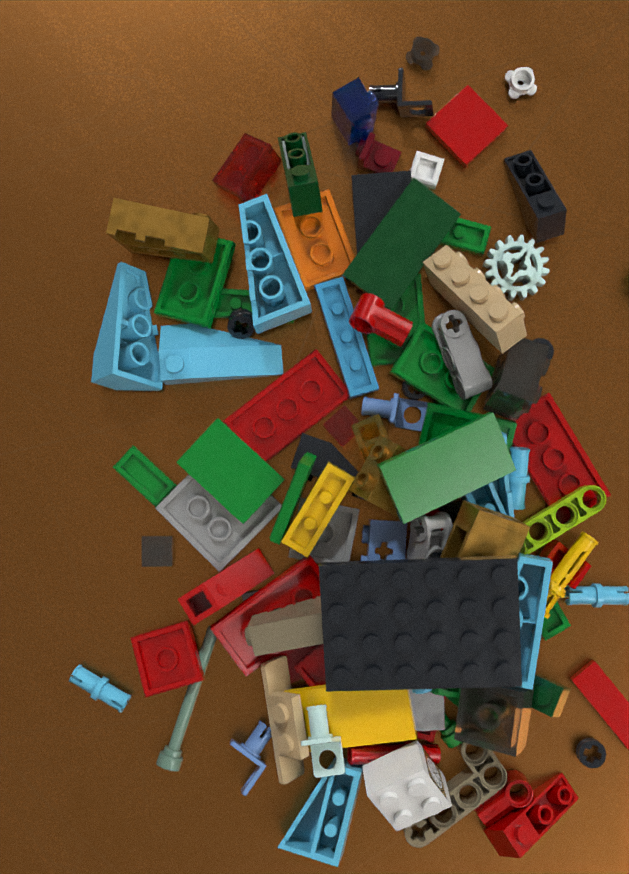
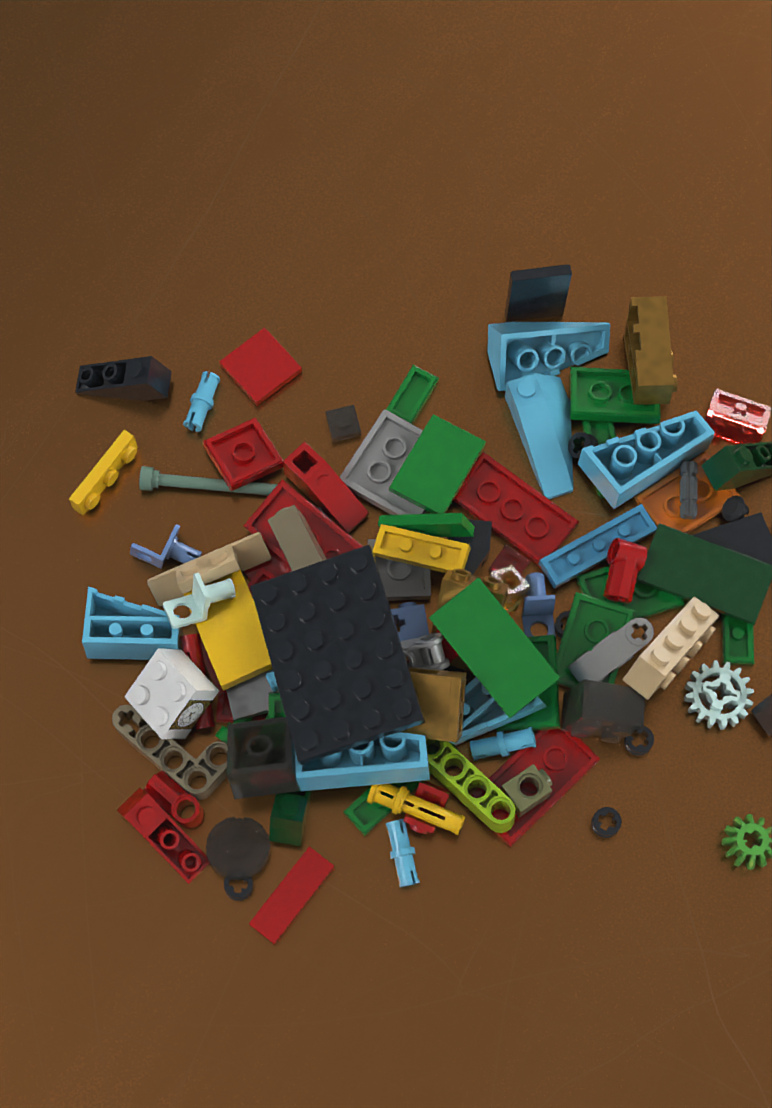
camera: 80 degrees right, 15 degrees down
none -> yellow plate [69,430,138,516]
none -> black slope [75,356,172,401]
none -> clear smoke tile [206,817,271,880]
none -> red tile [219,327,302,406]
none -> olive brick [501,764,552,818]
none -> black tile [505,264,572,322]
none -> black bush [591,807,622,838]
none -> dark grey axle [680,461,698,519]
none -> black piece [722,495,749,522]

